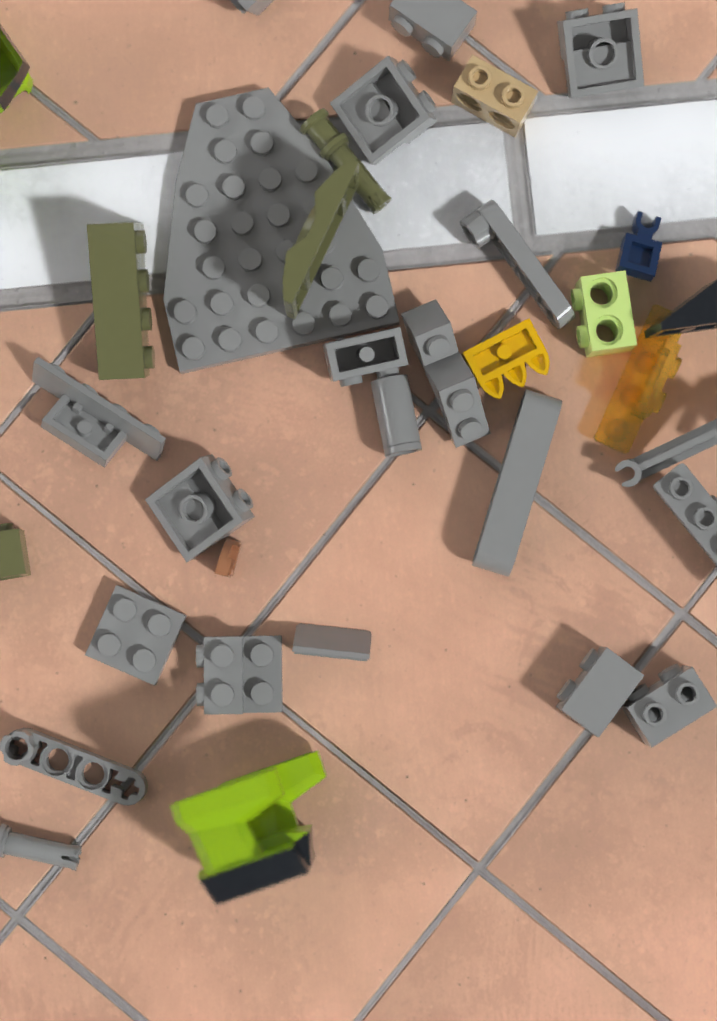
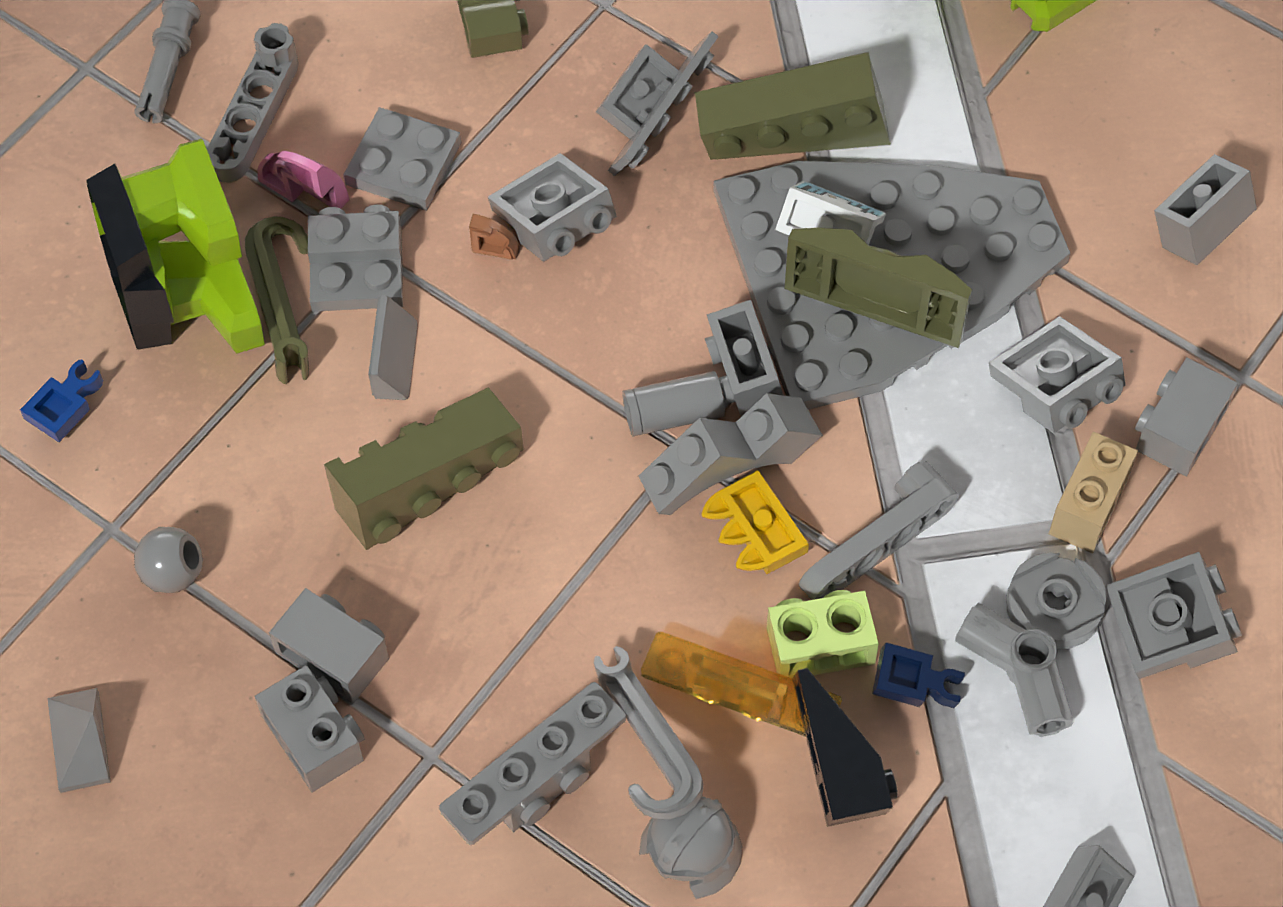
camera: 90 degrees right, 25 degrees down
olive pin [299,108,392,214] -> none
light grey beam [472,389,563,577] -> none
none -> blue plate [20,359,103,442]
none -> light grey slope [47,688,111,793]
none -> light grey piece [134,527,203,593]
none -> olive piece [245,216,309,384]
none -> bright pink brick [257,151,350,209]
none -> olive wedge [324,387,524,550]
none -> white panel [775,181,886,245]
none -> light grey piece [955,603,1073,737]
none -> light grey plate [1006,553,1106,649]

